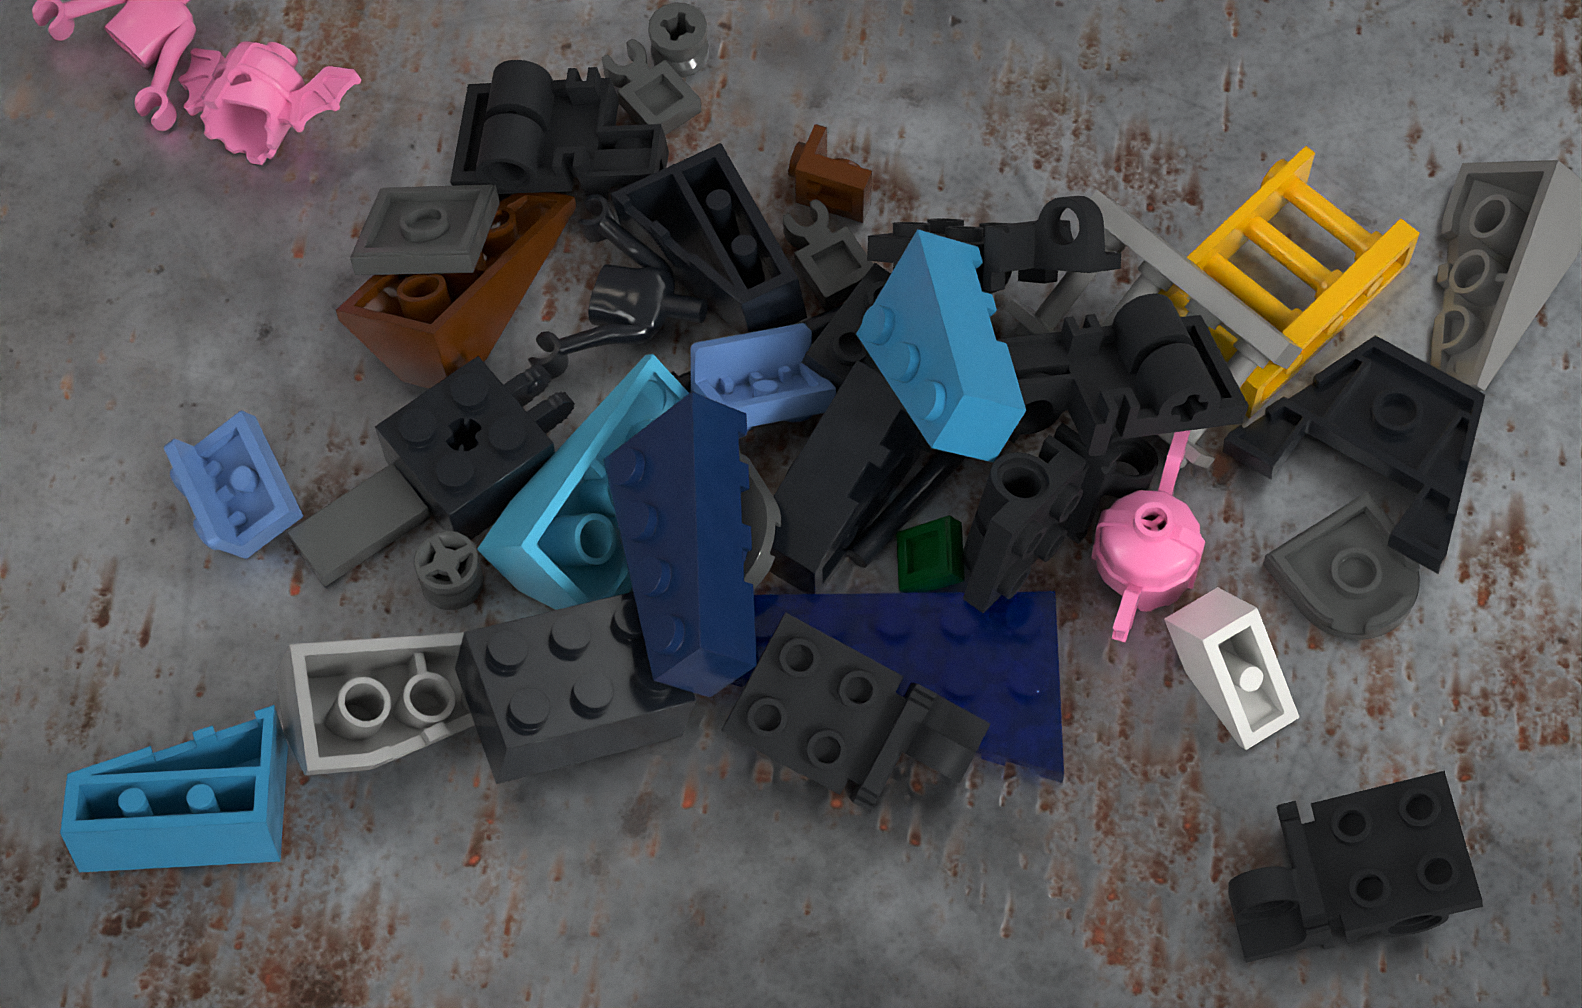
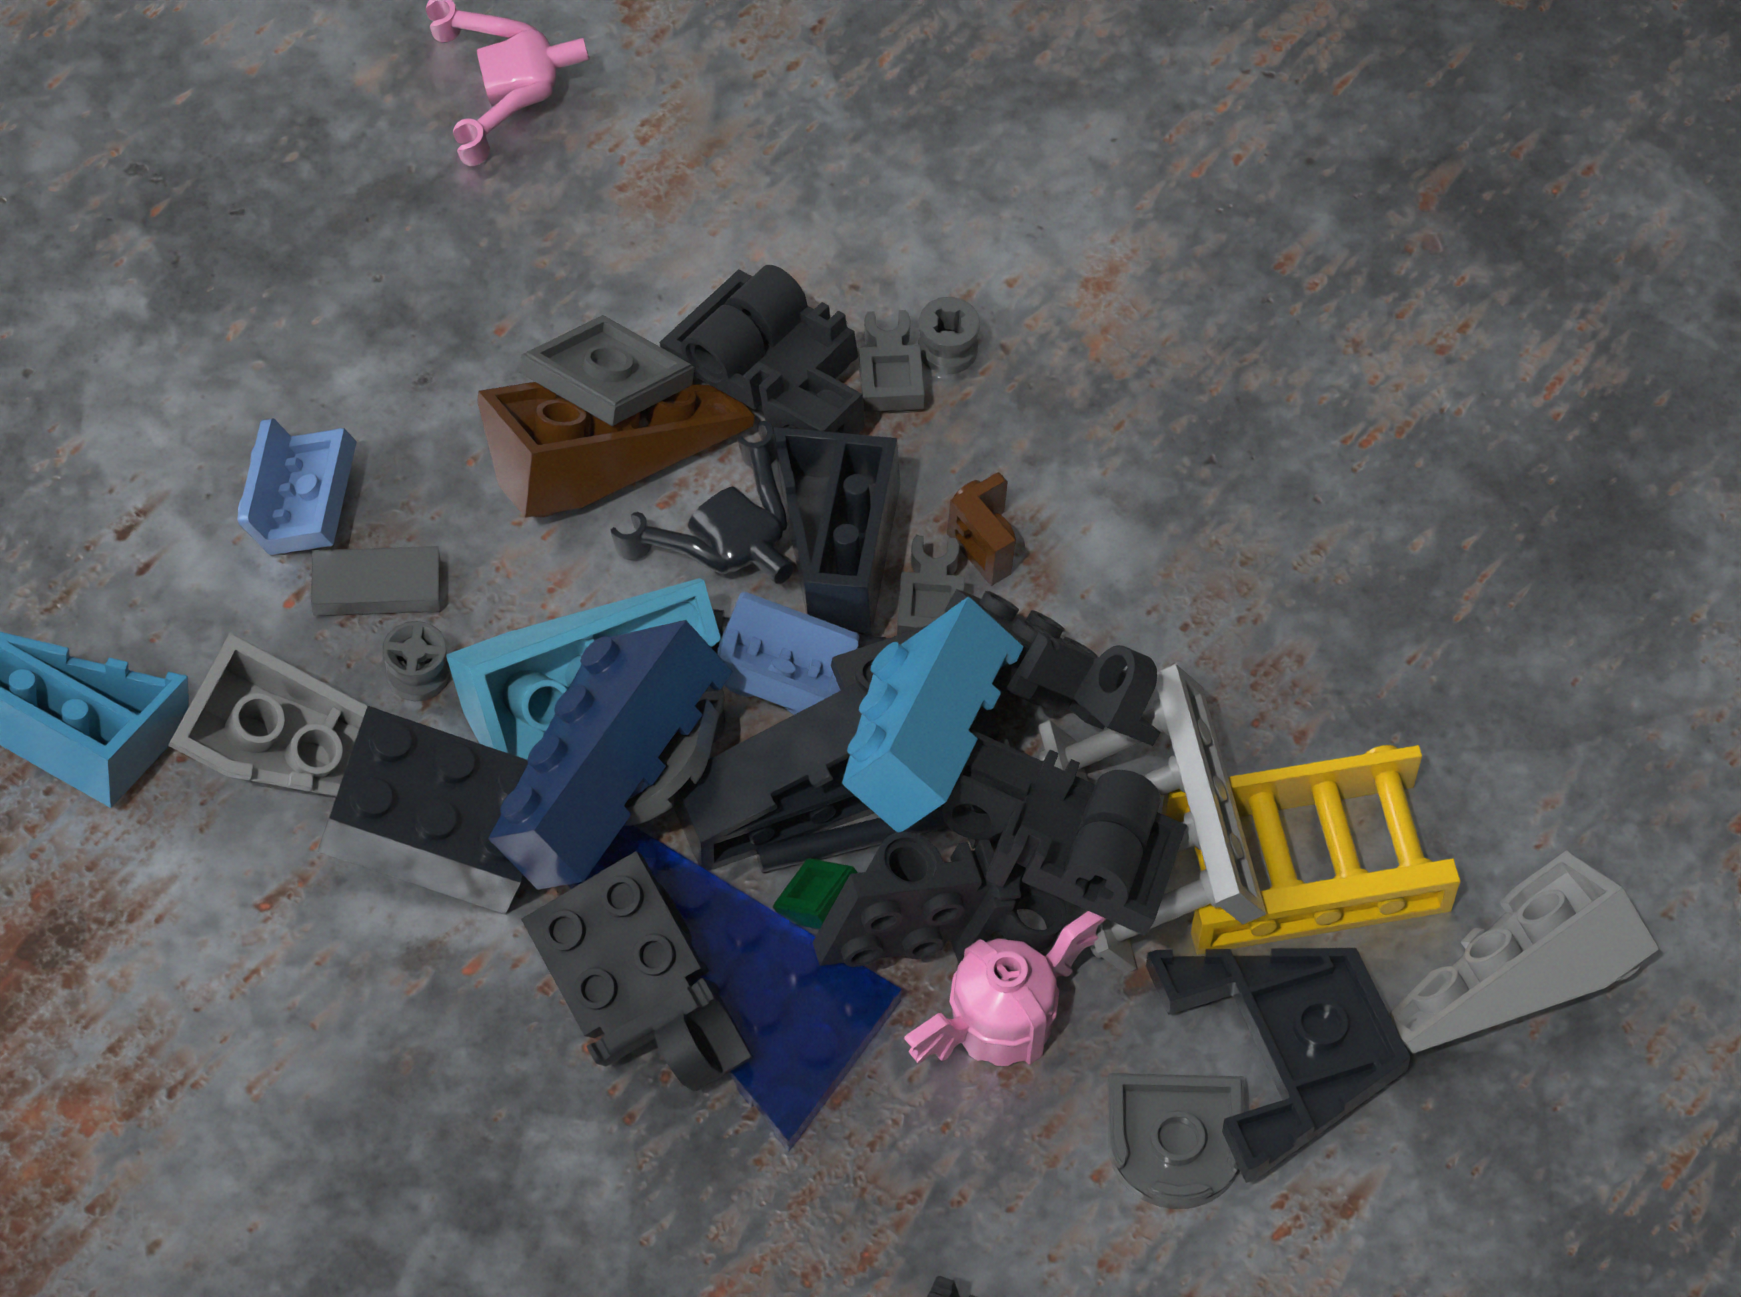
camera: 30 degrees right, 5 degrees down
bright pink helmet [178,41,361,165] -> none
black hinge [375,356,575,540] -> none
white slope [1164,587,1300,750] -> none

